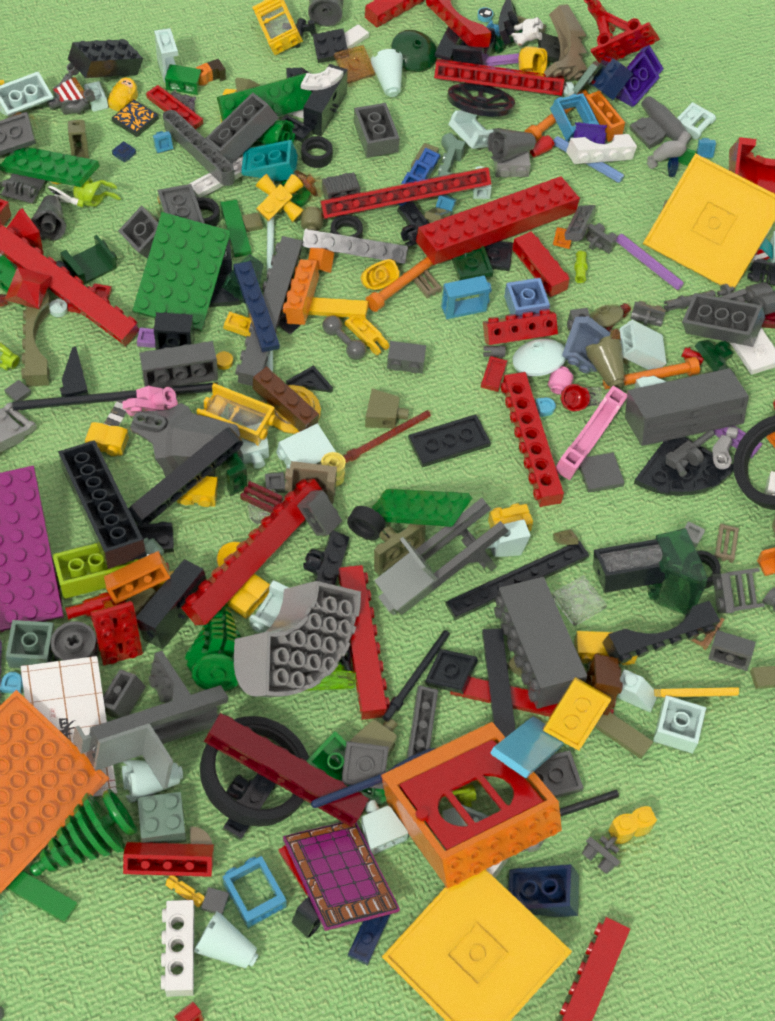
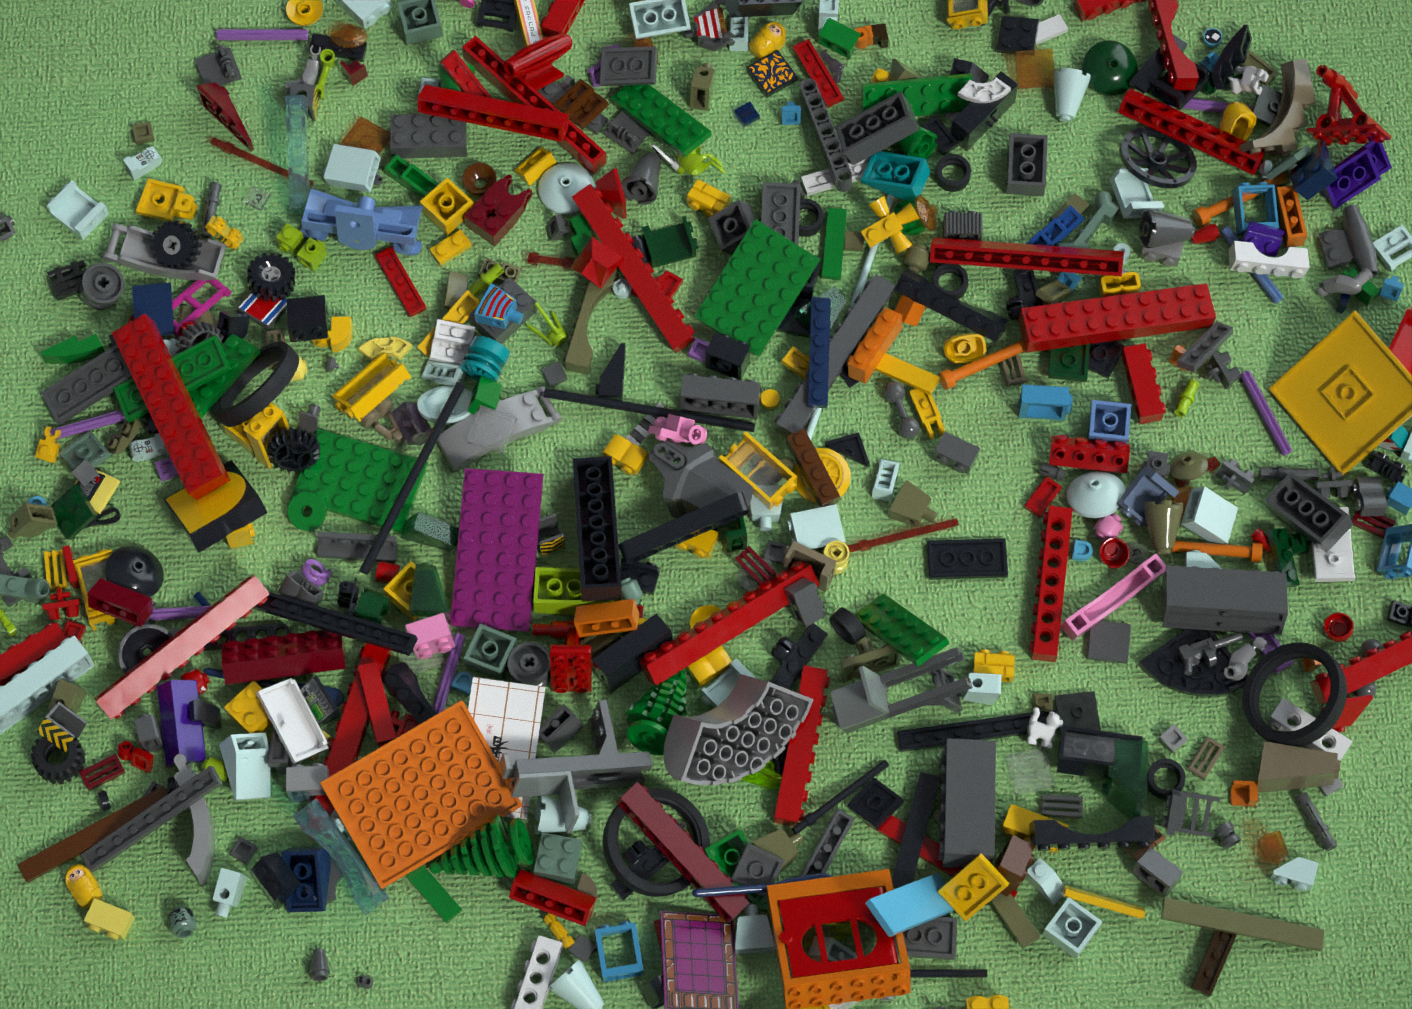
camera: 25 degrees right, 10 degrees up
none -> dark grey piece [537,514,566,556]
none -> yellow brick [687,179,731,218]
none -> light aqua slope [872,459,900,502]
none -> white animal [1026,707,1063,748]
none -> dark grey tile [1041,795,1083,818]
none -> pearl dark grey plate [1054,691,1101,734]
none -> yellow brick [1098,272,1141,298]

